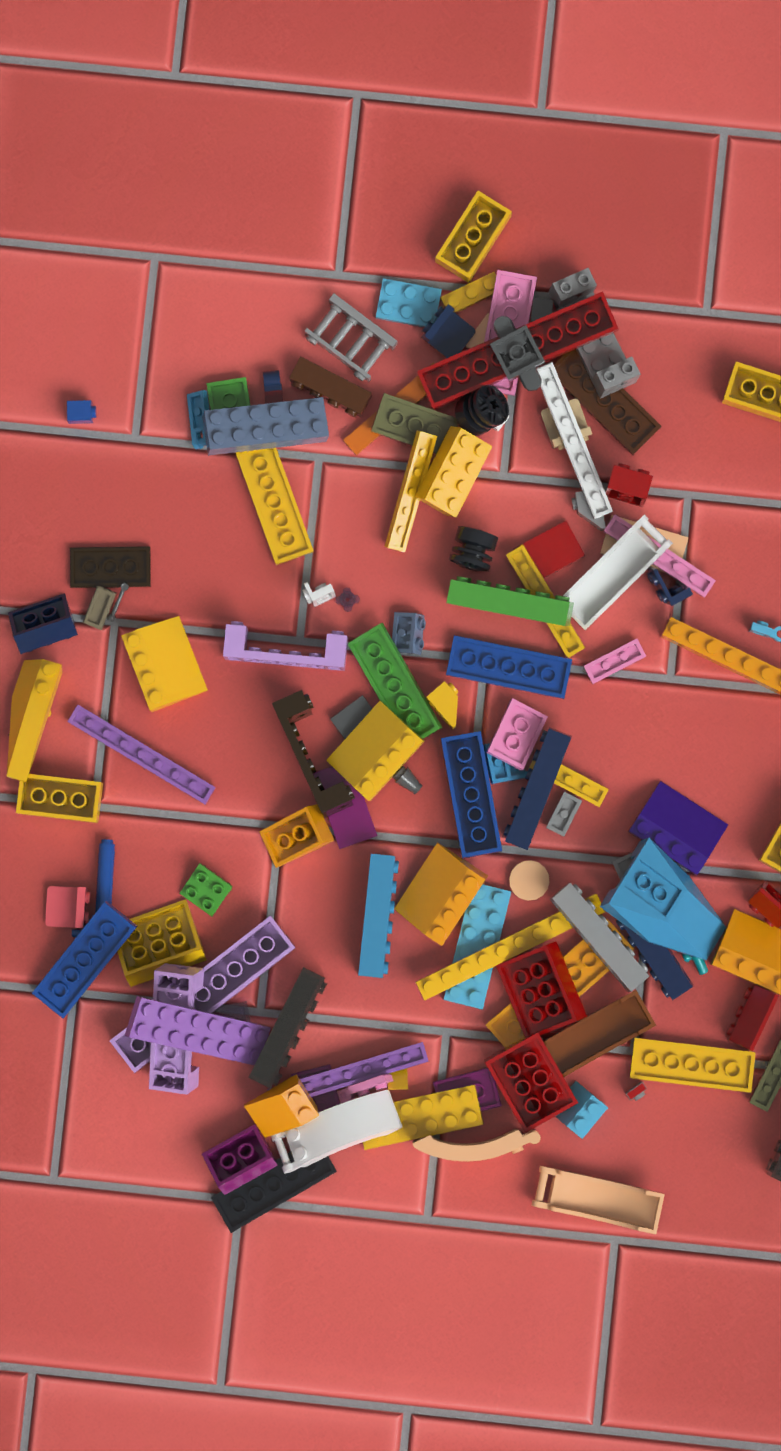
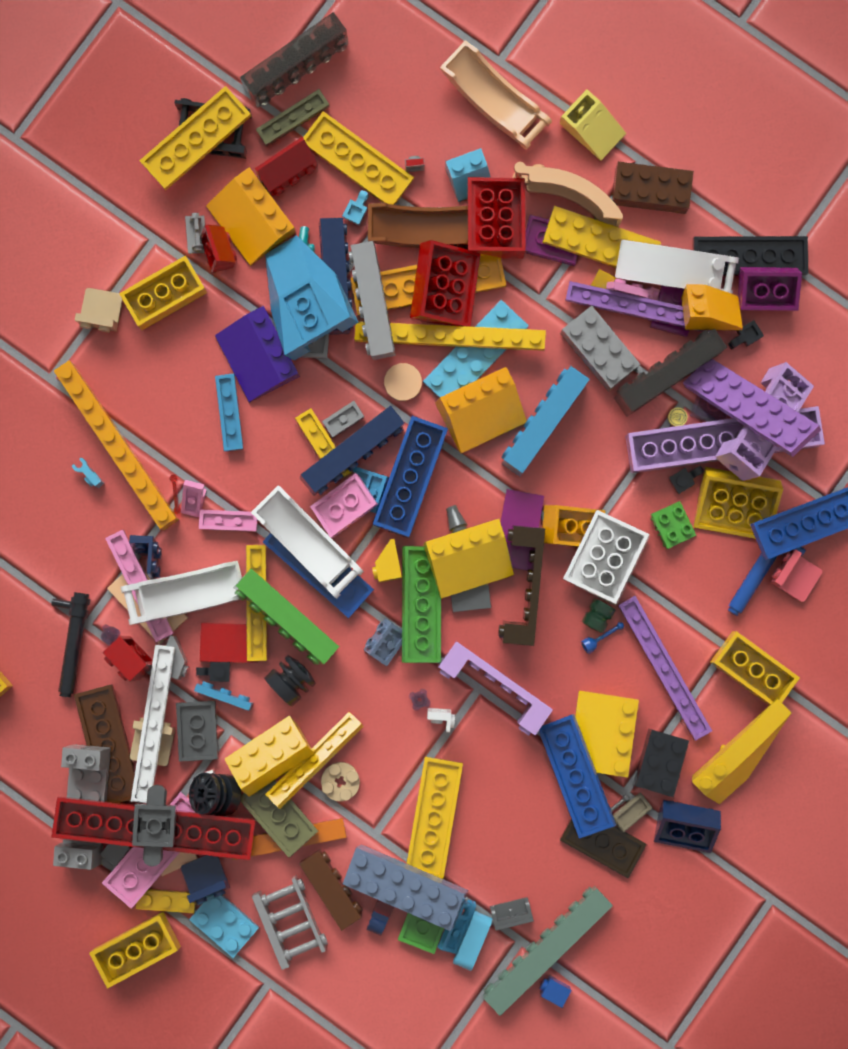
camera: 160 degrees left, 0 degrees up
none -> black cylinder [51,592,91,697]
none -> clear purple plate [101,624,120,644]
none -> clear red hinge [170,474,181,514]
none -> dark grey plate [176,701,219,762]
none -> bright pink slope [181,480,206,517]
none -> dark azure plate [194,681,253,711]
none -> black plate [196,662,230,682]
none -> dark azure plate [215,373,244,452]
none -> white windscreen [251,485,364,599]
none -> tan plate [321,762,360,801]
none -> medium azure plate [342,190,369,226]
none -> medium azure beam [453,911,493,971]
none -> sand green brick [483,886,613,1016]
none -> dark grey hinge [490,897,534,931]
none -> blue plate [539,714,616,838]
none -> light yellow slope [559,89,626,161]
none -> light grey brick [560,306,640,392]
none -> white slope [563,510,650,606]
none -> clear green wheel [581,598,616,634]
none -> blue hinge [581,622,624,654]
none -> reddish brown brick [612,161,694,214]
none -> black brick [633,728,689,797]
none -> light yellow tile [668,408,688,427]
none -> black plate [668,466,704,494]
none -> black plate [727,320,764,350]

